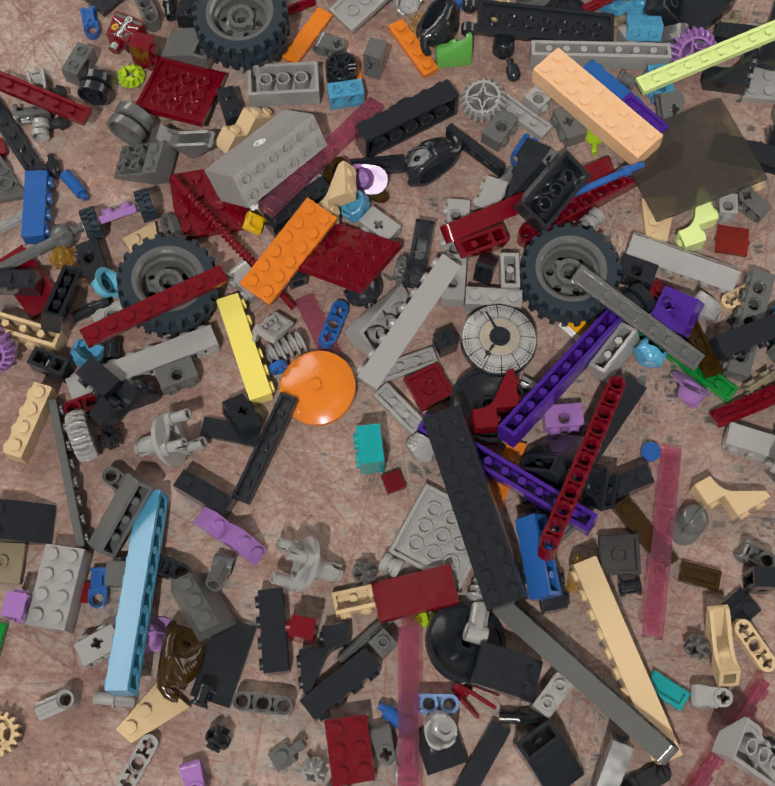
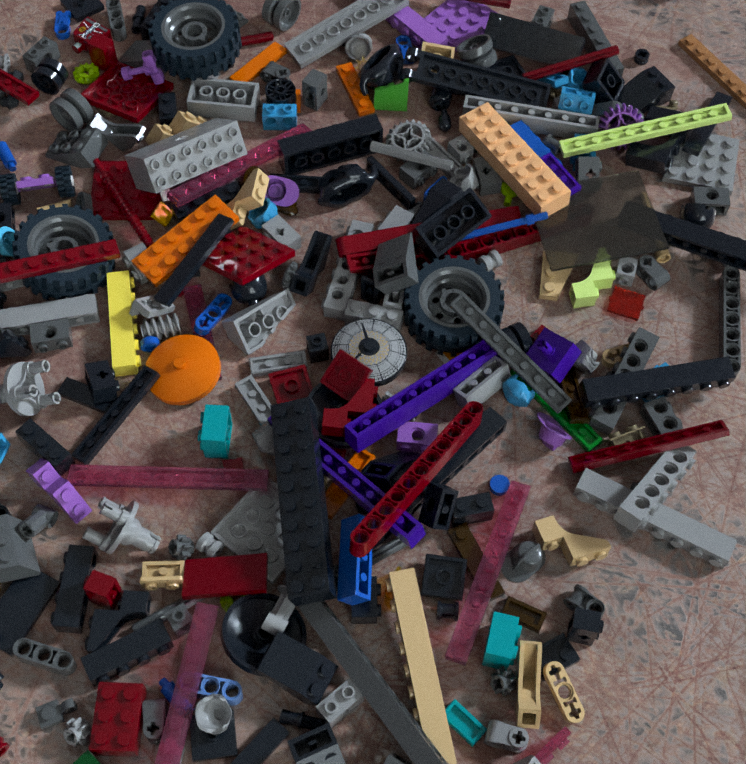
camera: 10 degrees right, 10 degrees down
light grey brick [356,254,461,392] -> none
dark red plant [451,683,500,719] -> none
black brick [619,253,659,291] -> none
light grey brick [626,231,741,293] -> none
none -> clear pink plate [67,464,270,491]
none -> medium lavender bar [121,50,165,85]
none -> black tile [153,214,235,307]
none -> dark red plate [319,349,373,402]
none -> light grey axle [370,141,454,171]
none -> dark grey slope [373,232,419,294]
none -> light grey hair [449,163,478,191]
none -> teal brick [482,611,522,671]

